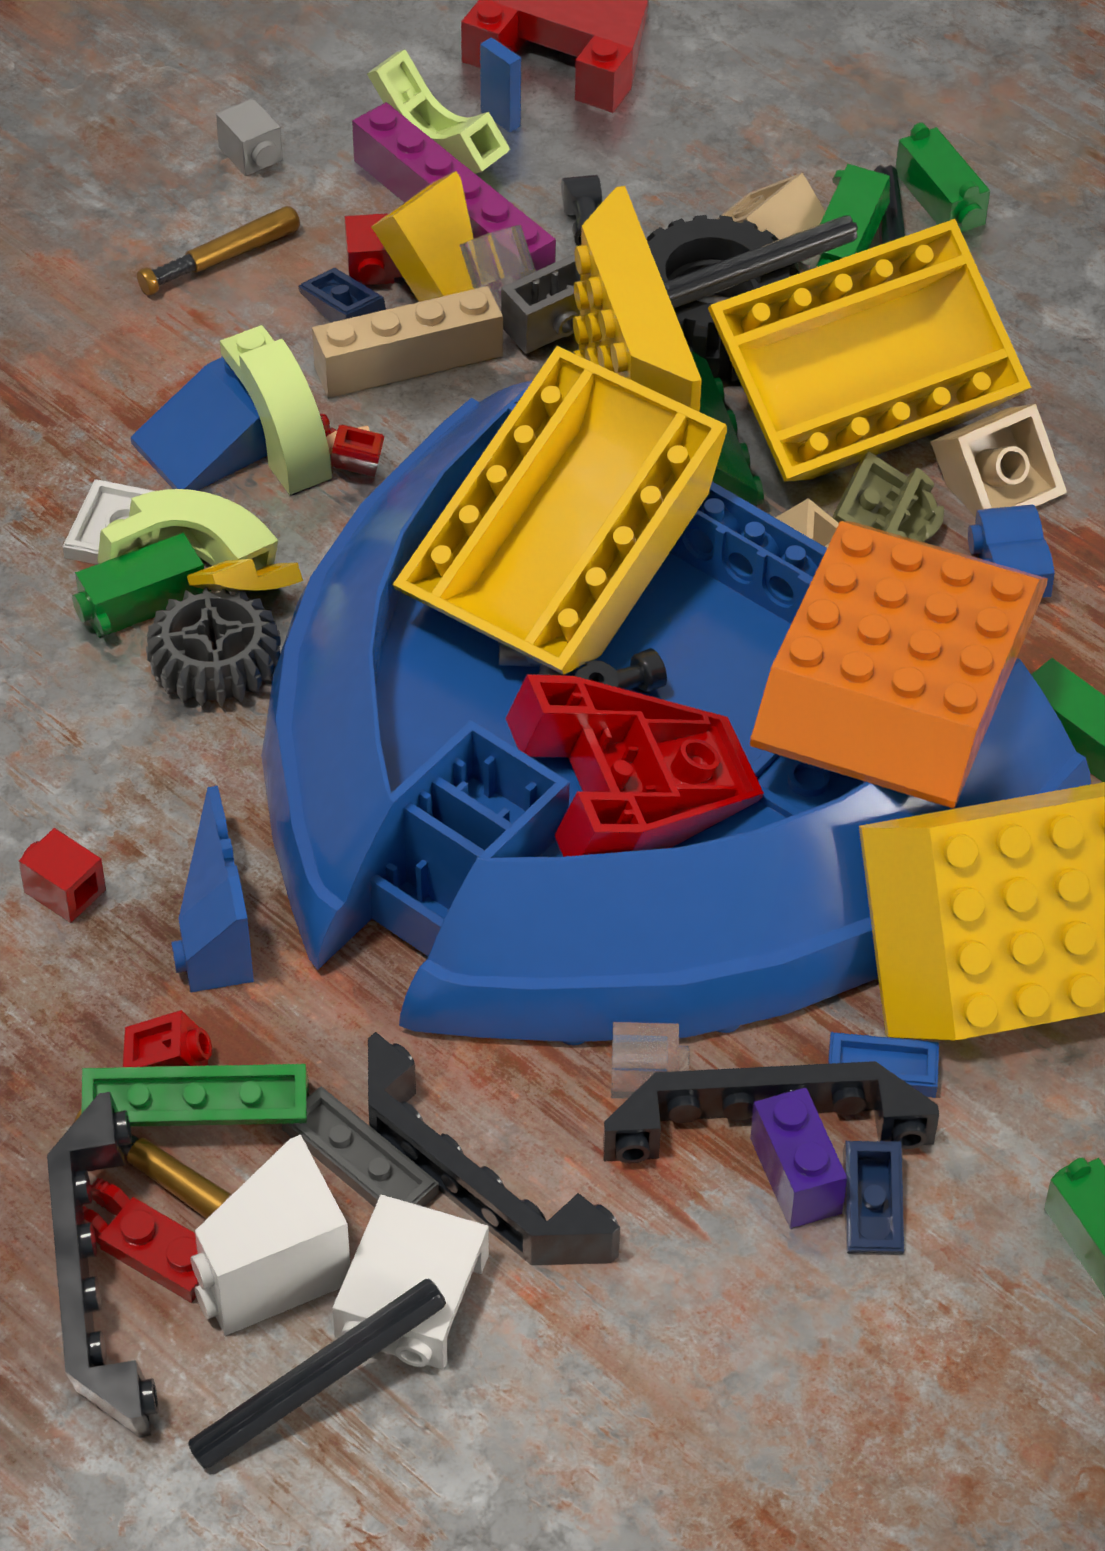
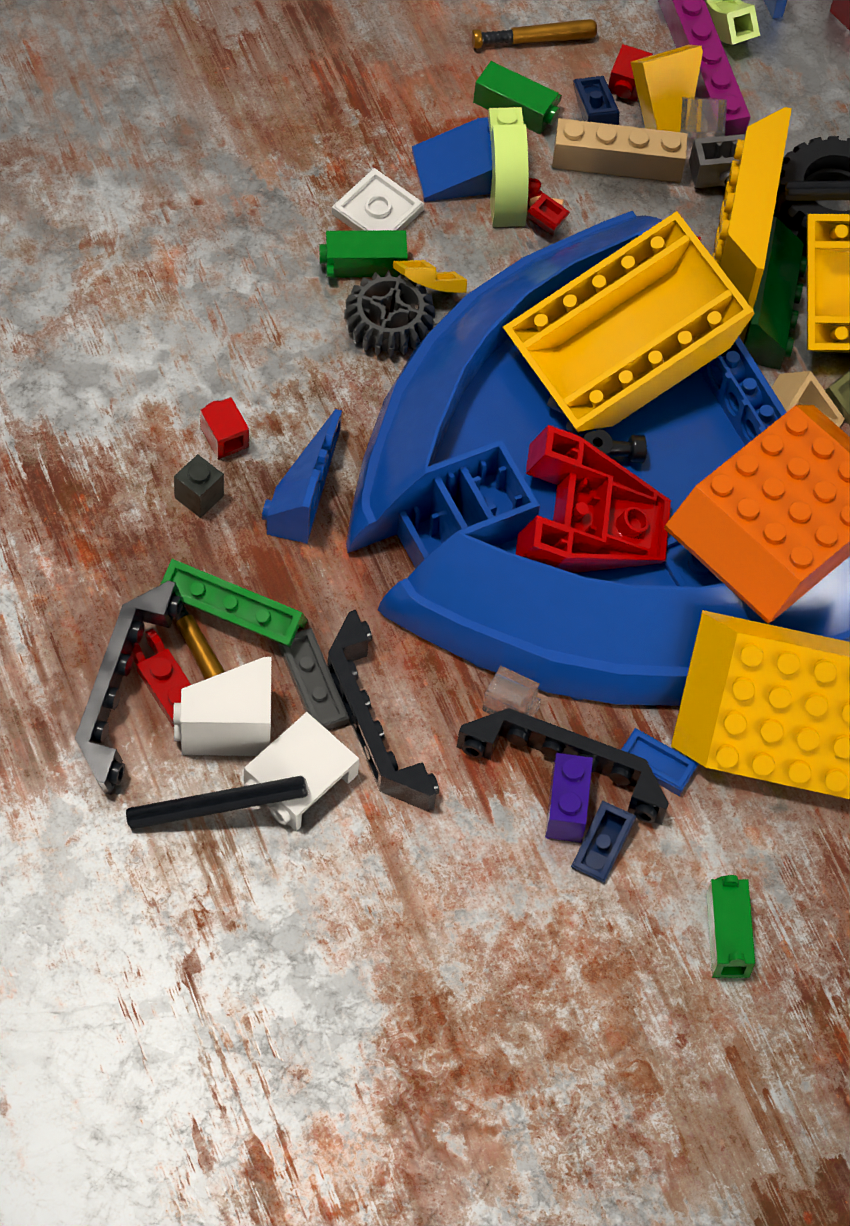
camera: 20 degrees right, 10 degrees up
yellowish green arch [97,489,278,570] -> none
red bracket [123,1010,212,1067] -> none
black leg [561,175,602,246] -> none
none -> pearl dark grey brick [174,454,224,518]
none -> green brick [473,61,562,135]

